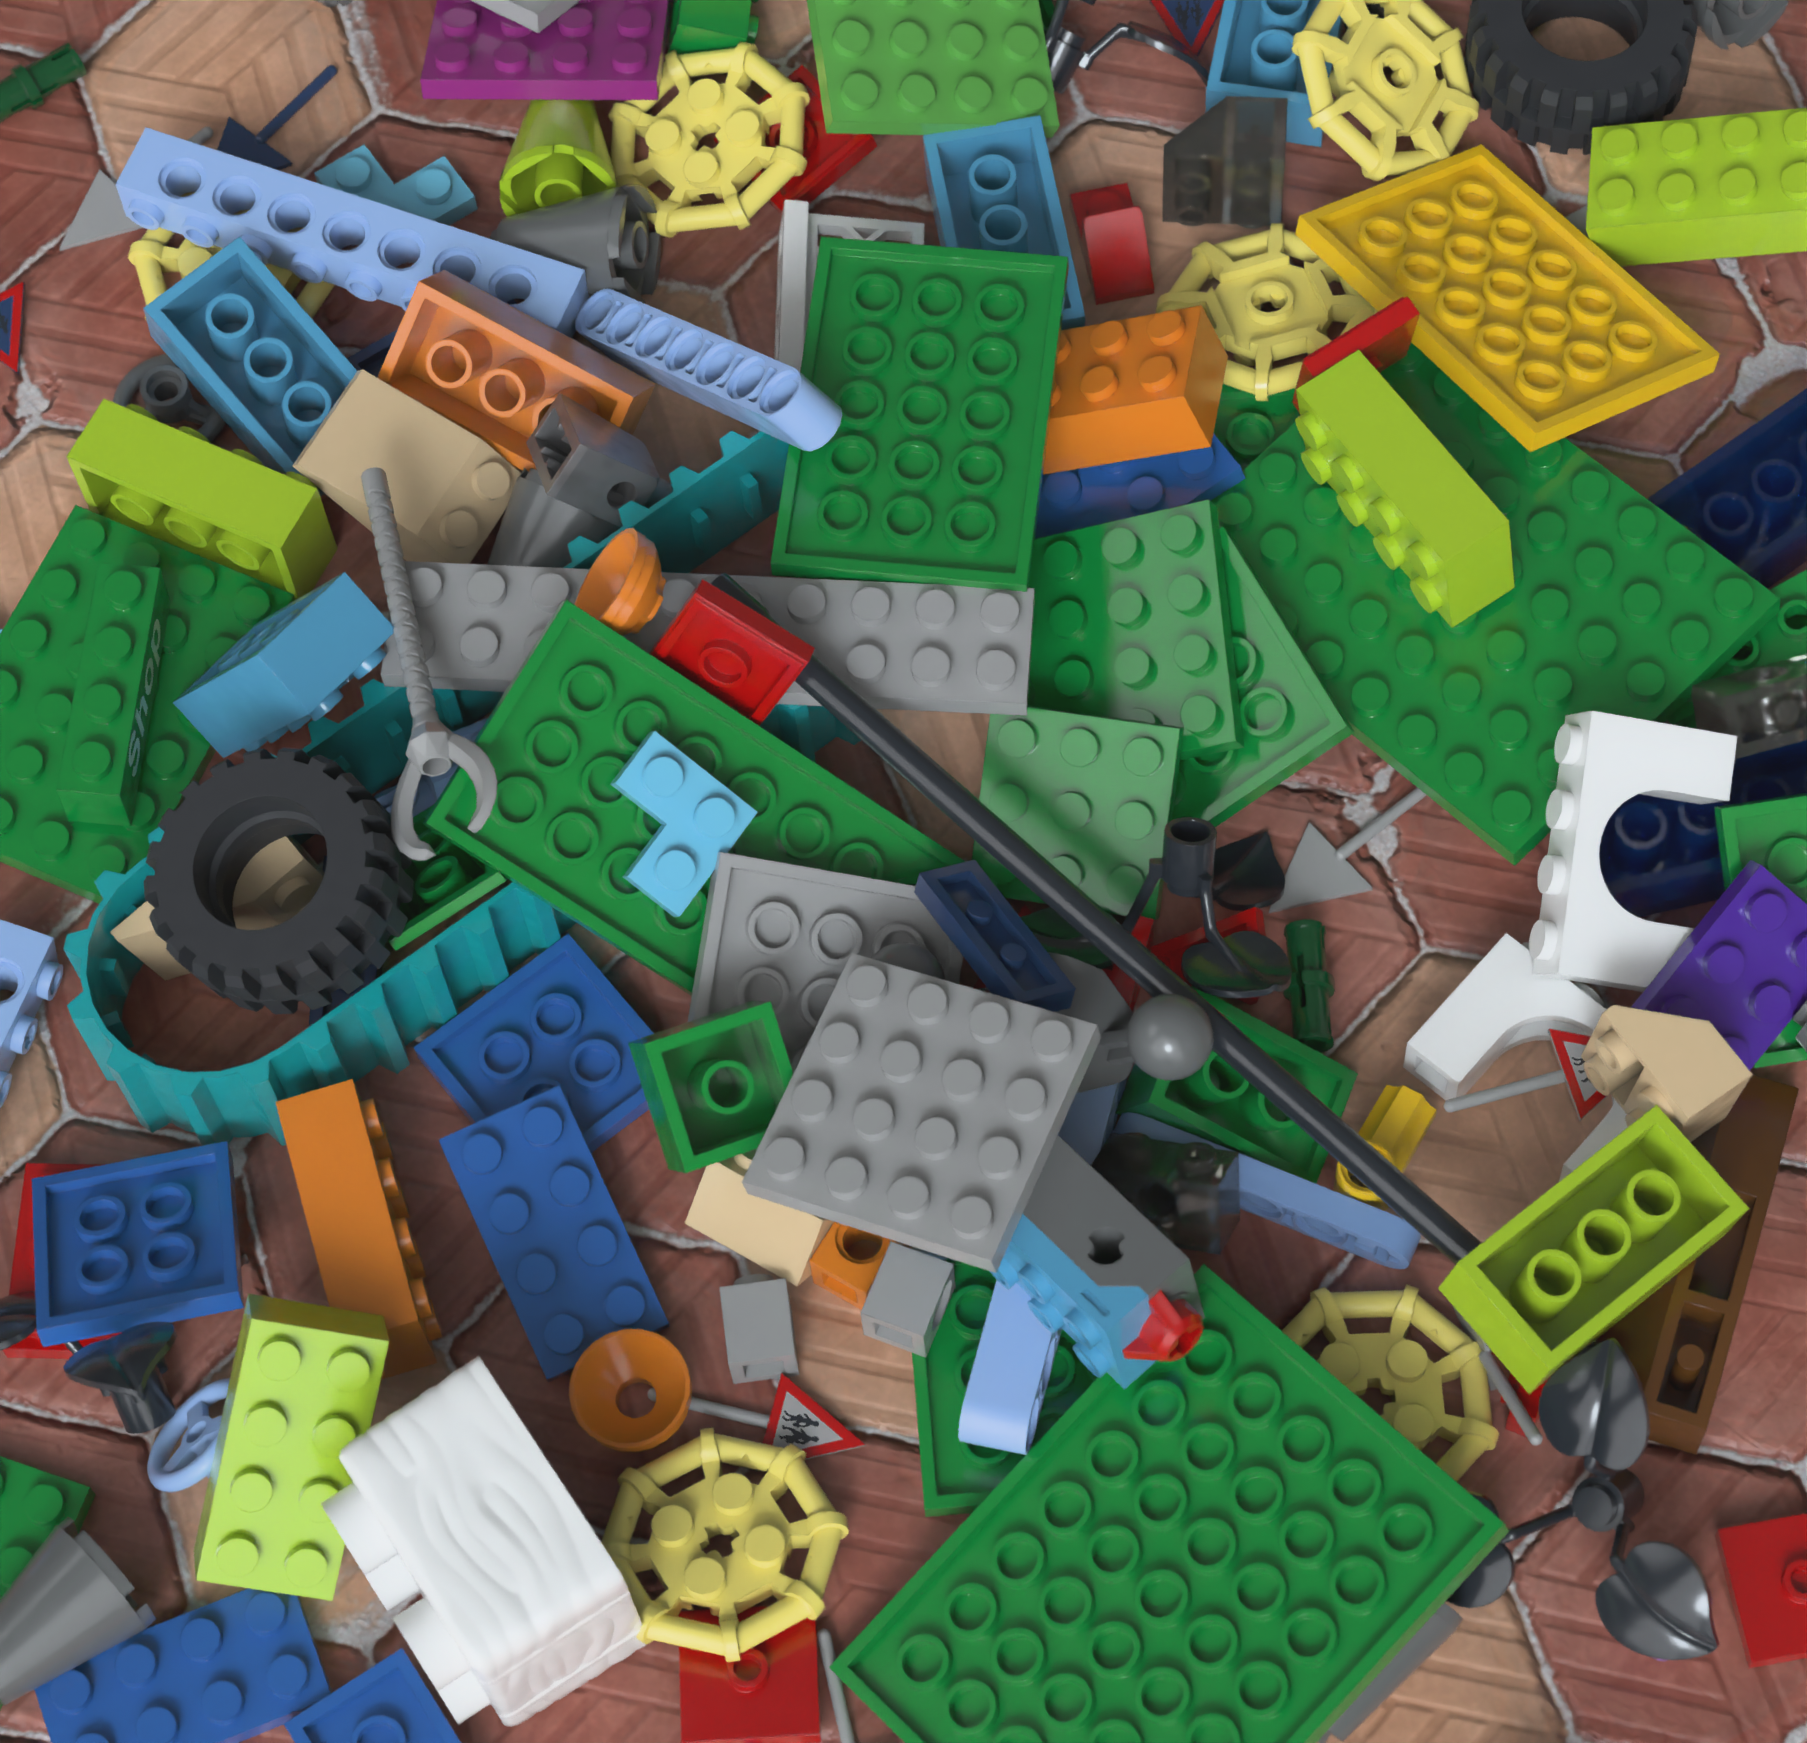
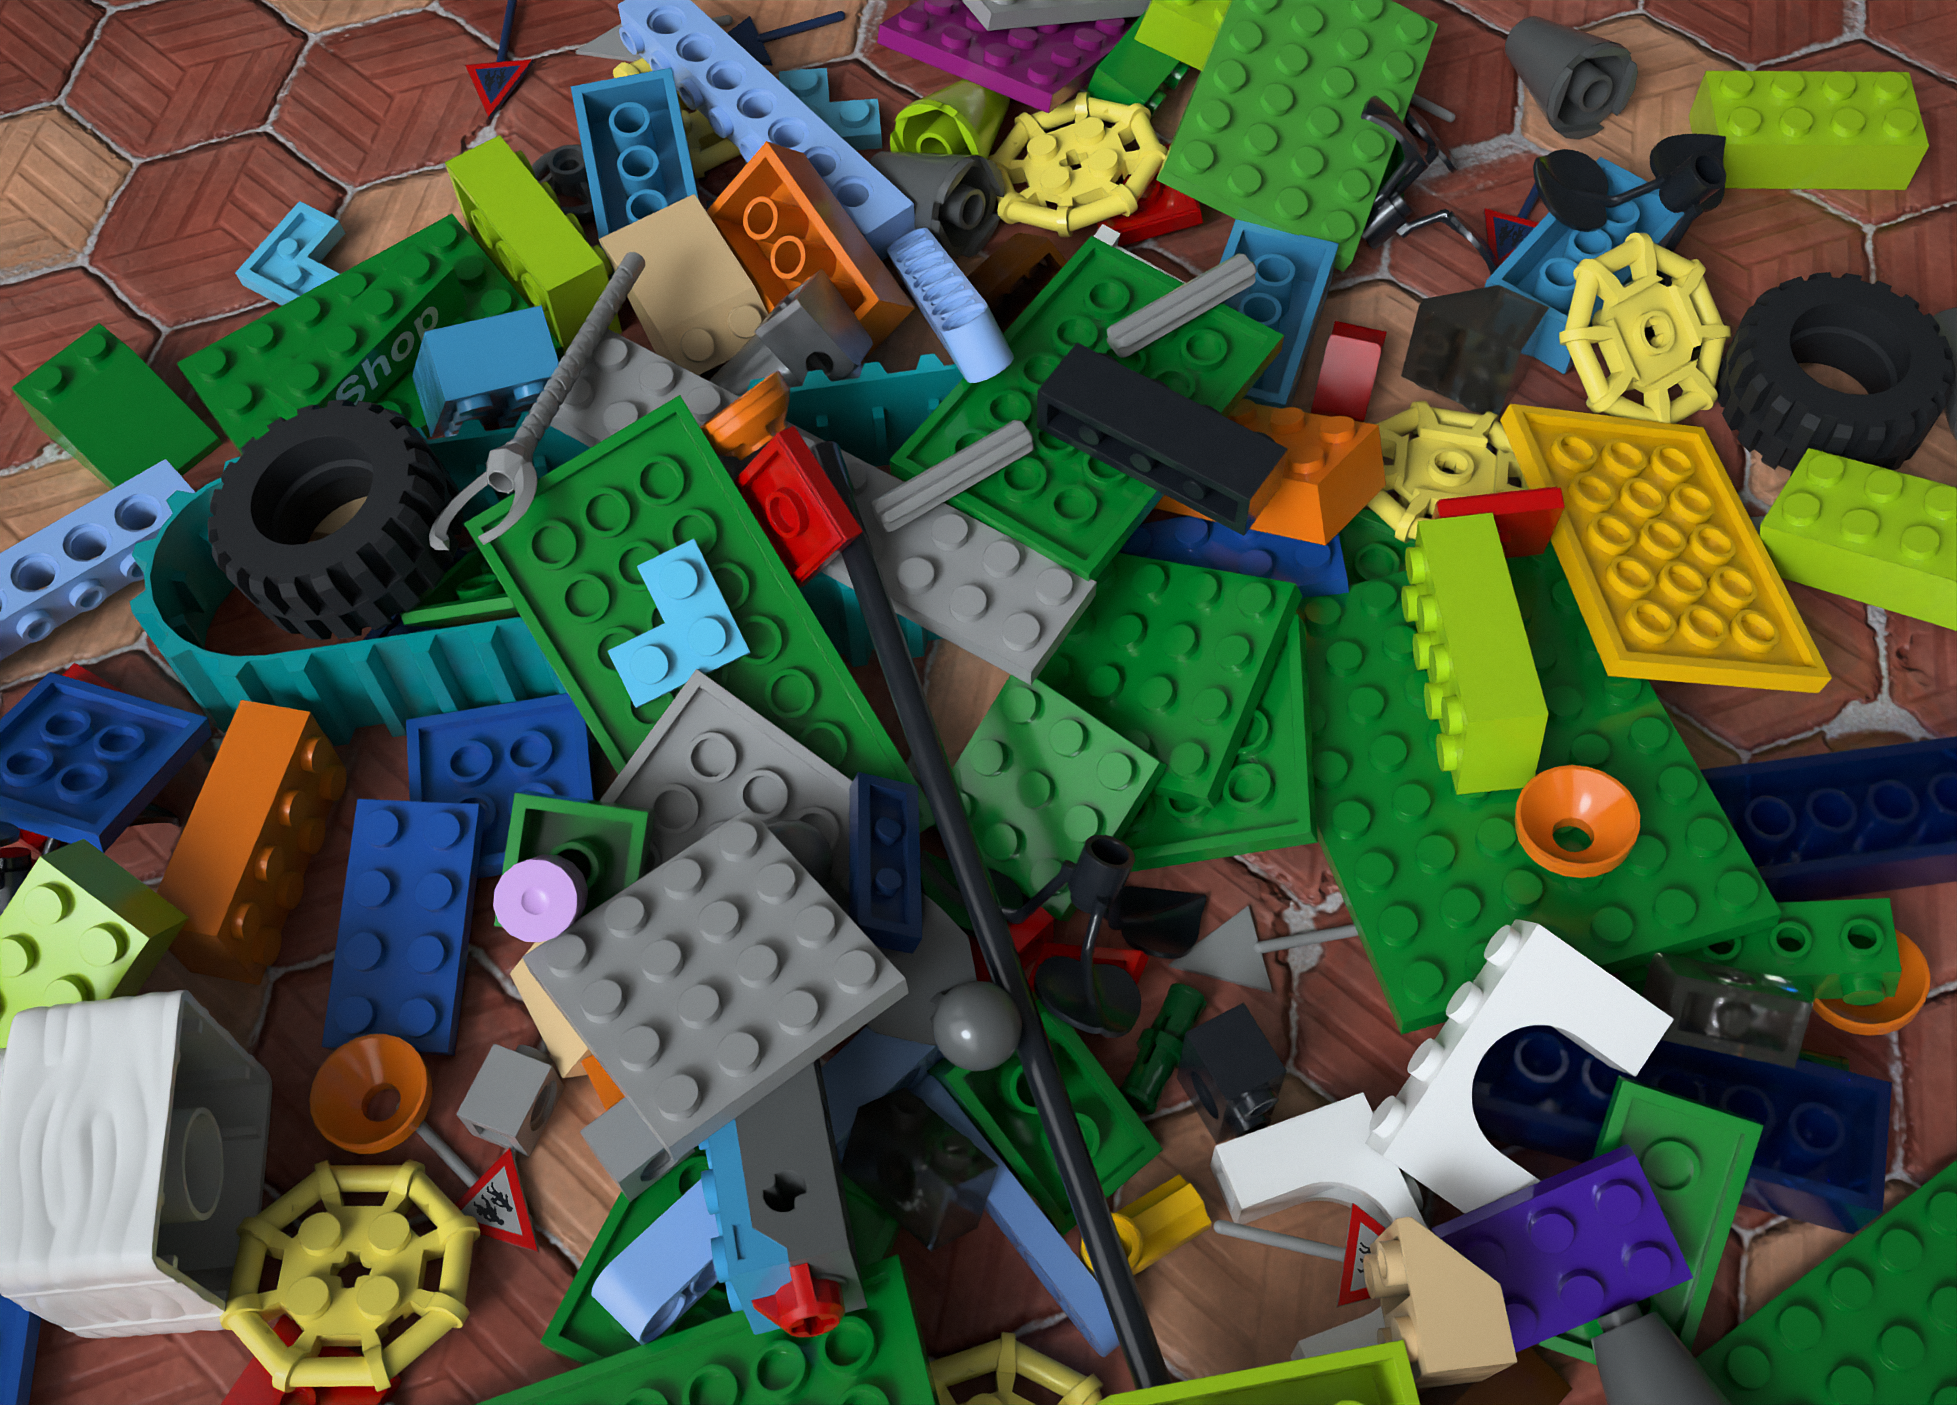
camera: 25 degrees right, 5 degrees down
none -> lavender piece [493,854,588,942]
none -> light grey axle [871,420,1033,532]
none -> reddish brown torso [967,232,1067,333]
none -> black brick [1037,343,1288,536]
none -> light grey axle [1106,253,1257,358]
none -> black brick [1177,1002,1287,1144]
none -> orange piece [1515,765,1640,878]

